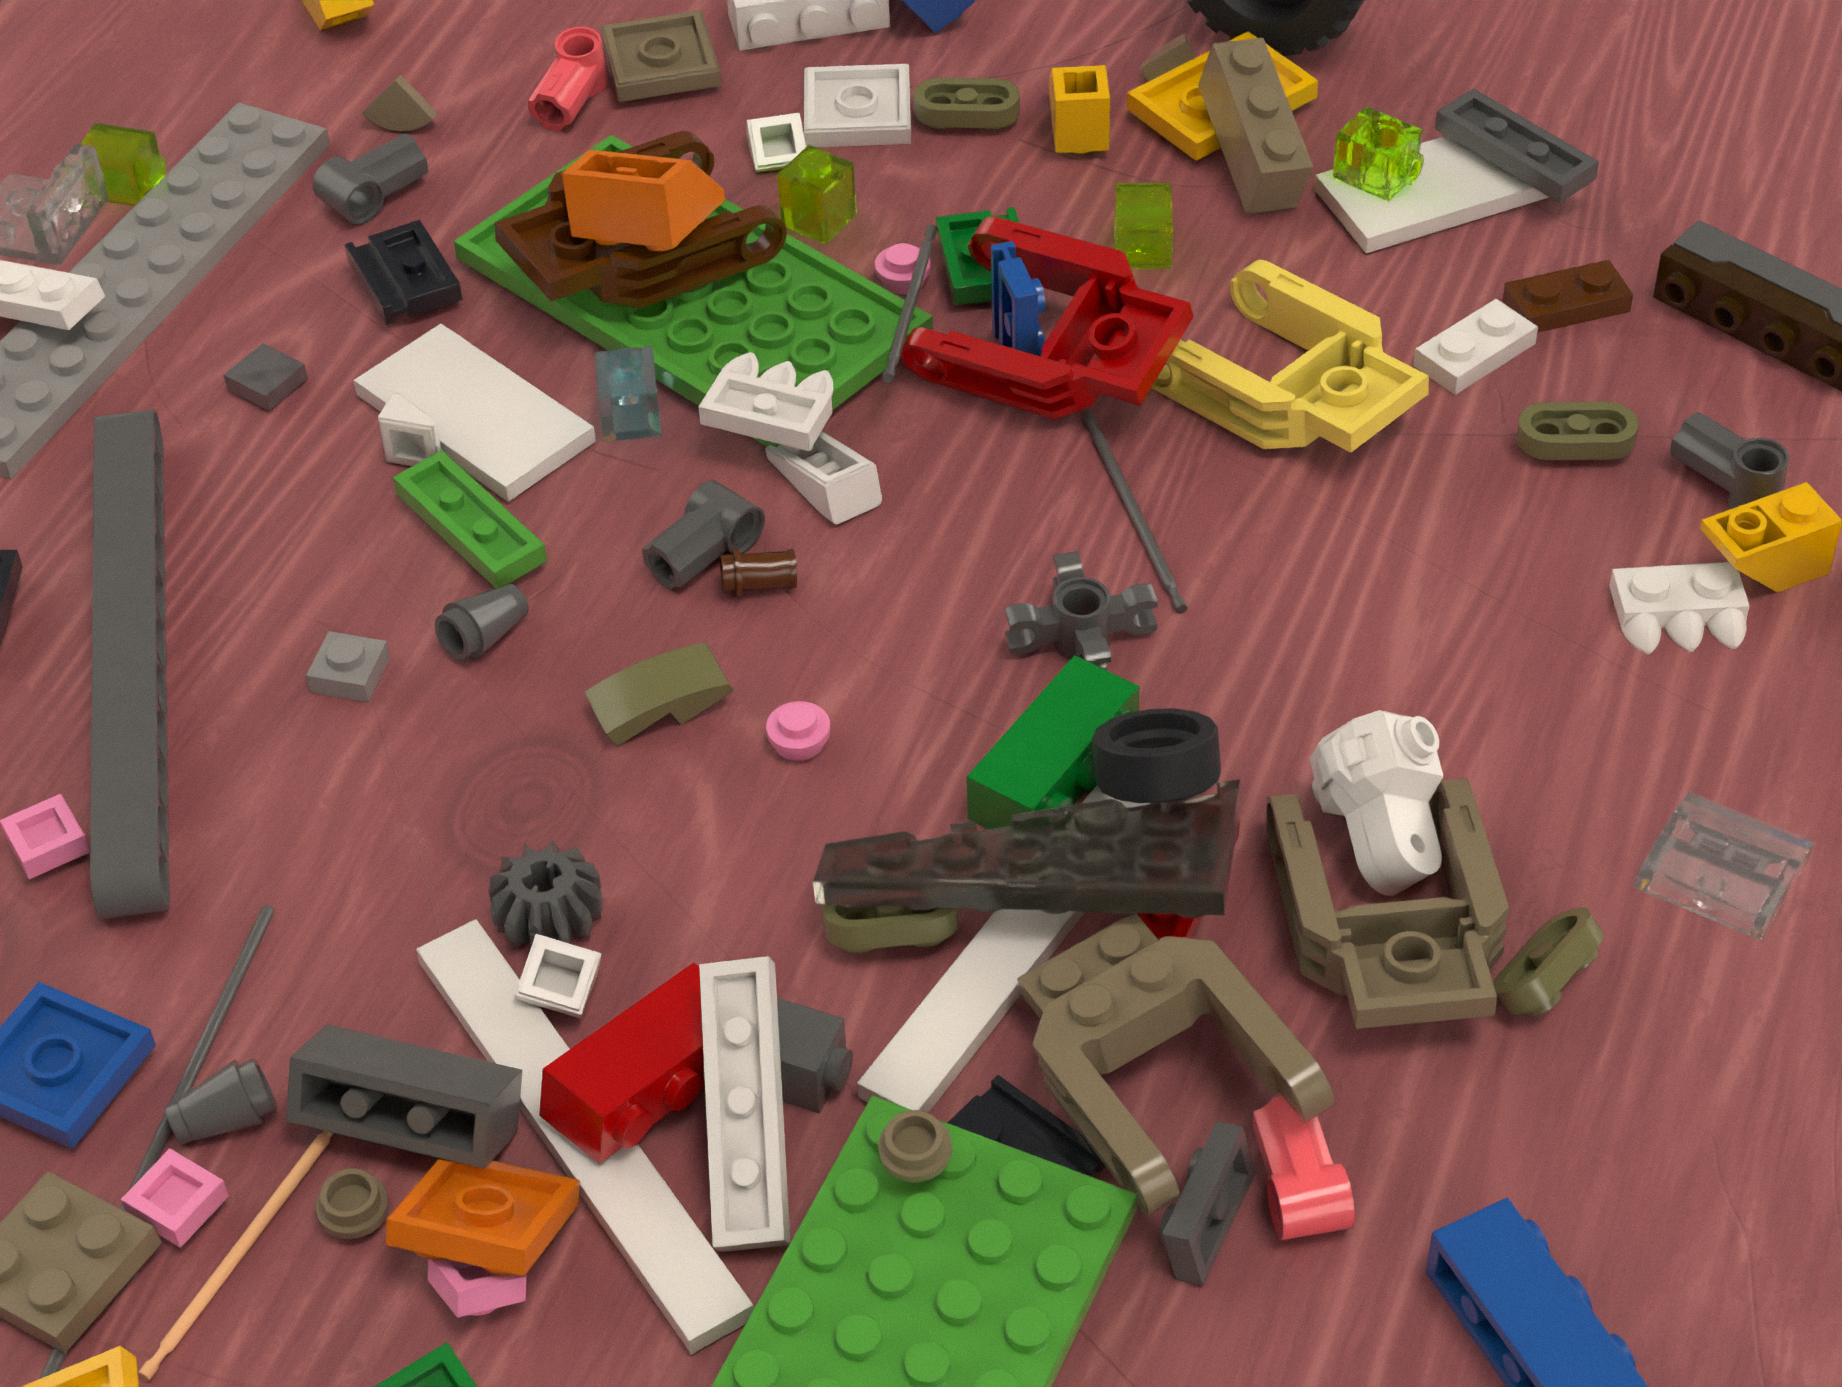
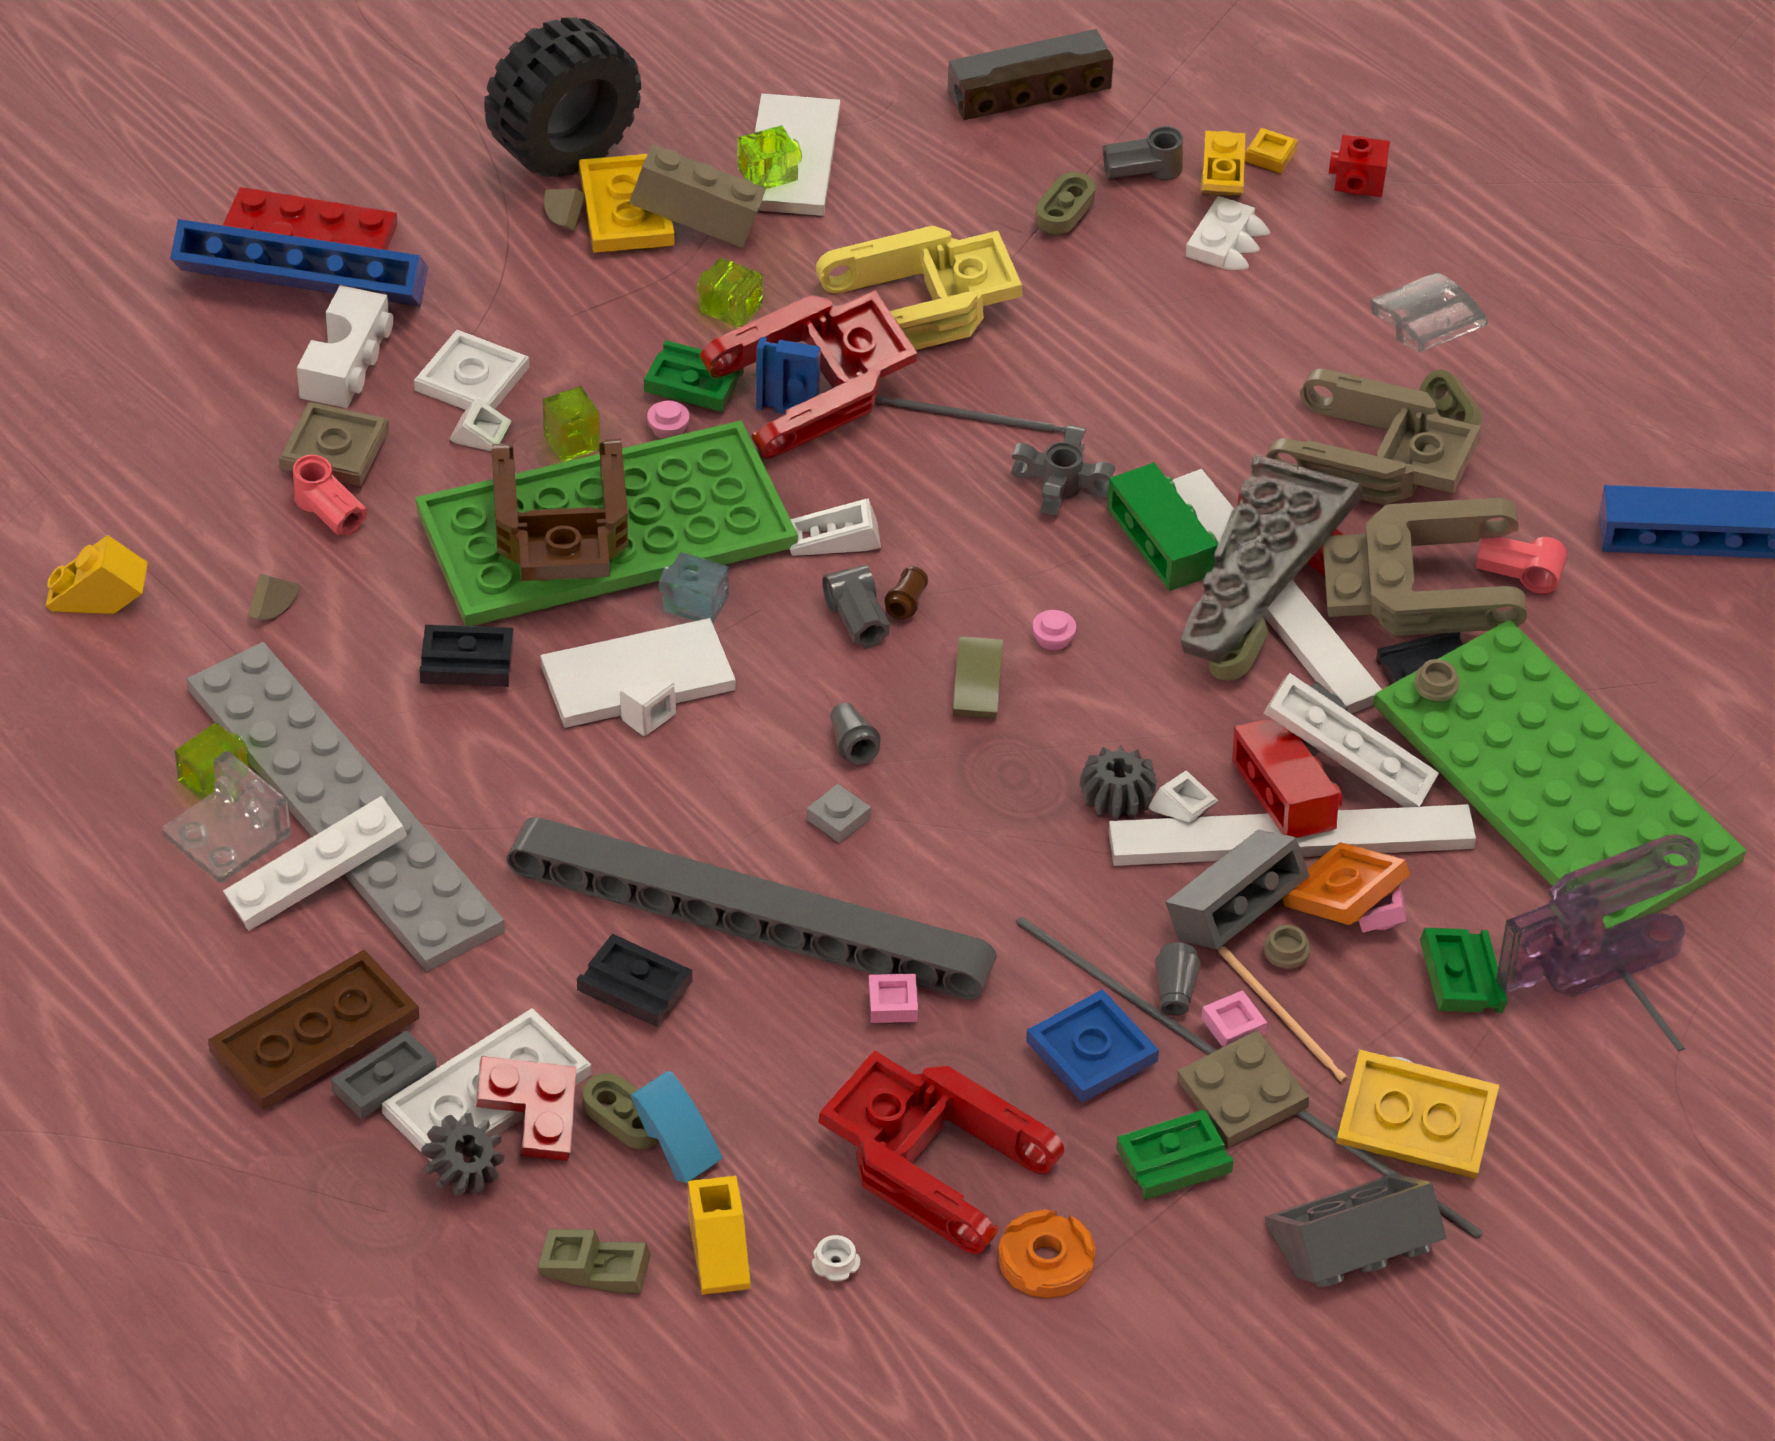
camera: 65 degrees left, 0 degrees up
flat silver tile [224,343,308,411] -> none
dark grey piece [313,133,429,225] -> none
bright green plate [393,450,547,588] -> none
orange slope [562,150,726,251] -> none
white plate [699,352,833,451] -> none
dark grey piece [882,224,937,383] -> none
olive plate [914,77,1020,130] -> none
yellow slope [1048,65,1110,154] -> none
black tyre [1092,708,1221,803] -> none
dark grey plate [1160,1121,1256,1286] -> none
white piece [1309,710,1443,896] -> none
white plate [1413,299,1538,395] -> none
dark grey plate [1435,88,1599,203] -> none
reddish brown plate [1502,260,1633,333] -> none

